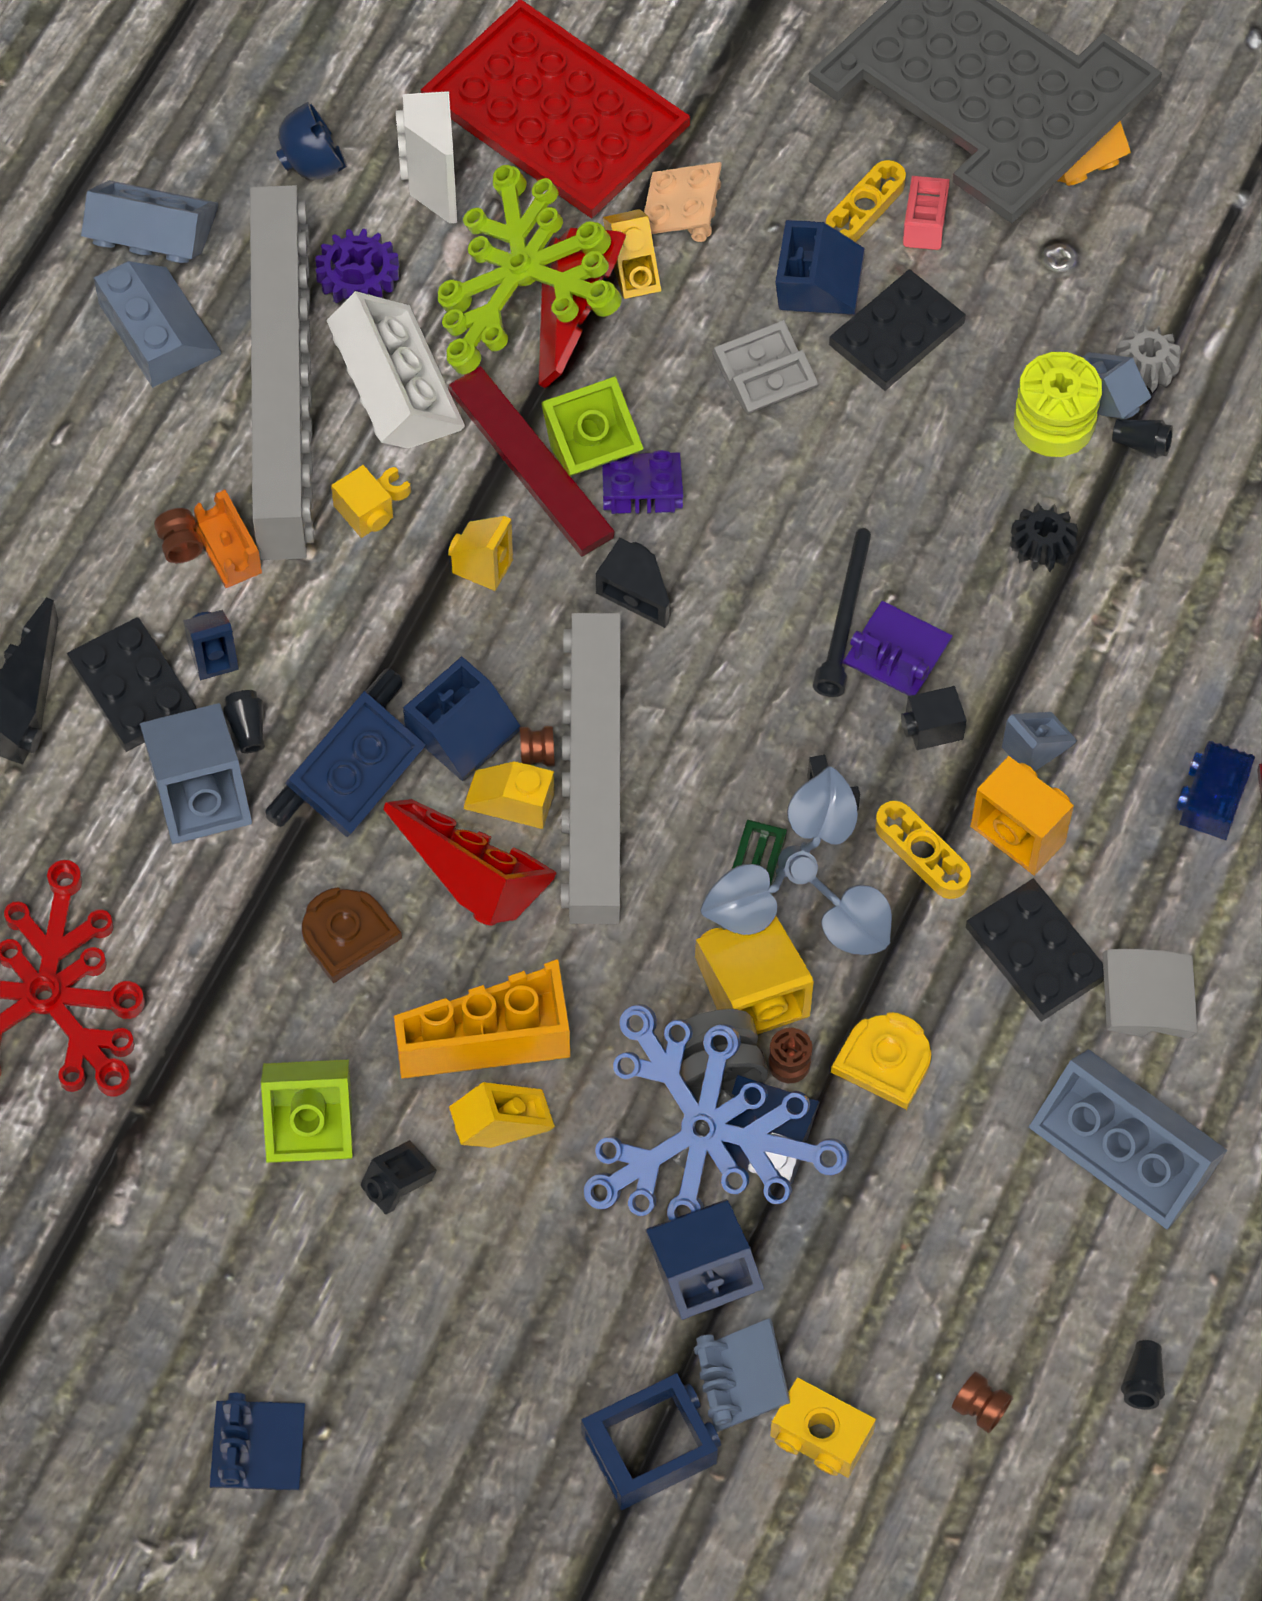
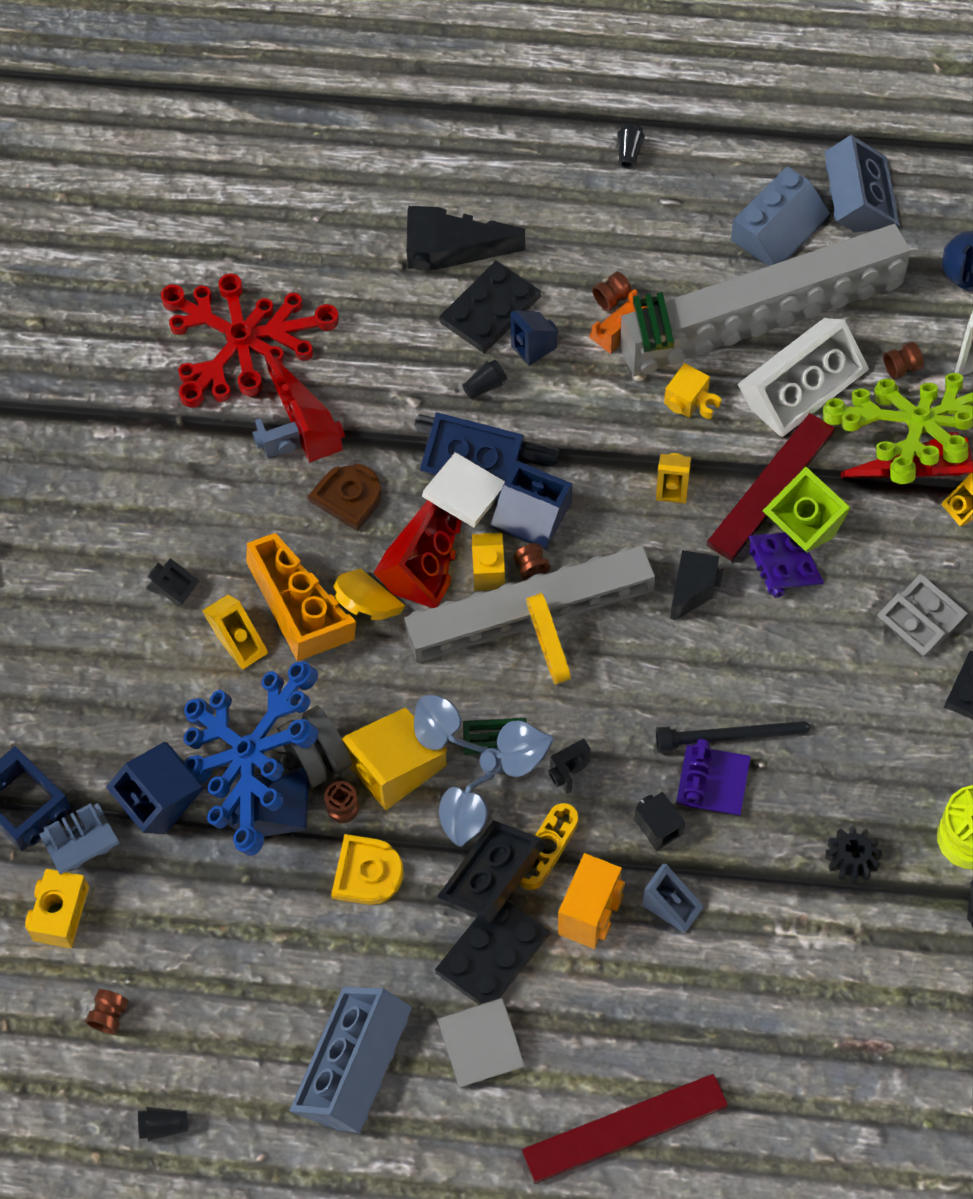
camera: 75 degrees right, 0 degrees up
sand blue slope [140,703,252,845] -> none
lime slope [261,1059,353,1163] -> none
dark purple gear [316,229,399,303] -> none
clear blue brick [1175,741,1255,840] -> none
none -> sand blue bracket [252,418,301,458]
none -> red wedge [264,352,345,463]
none -> yellow tile [333,568,405,621]
none -> white tile [422,452,505,528]
none -> black plate [437,820,546,924]
none -> yellow beam [526,593,571,685]
none -> dark green tile [633,292,674,352]
none -> copper wheel [883,342,924,380]

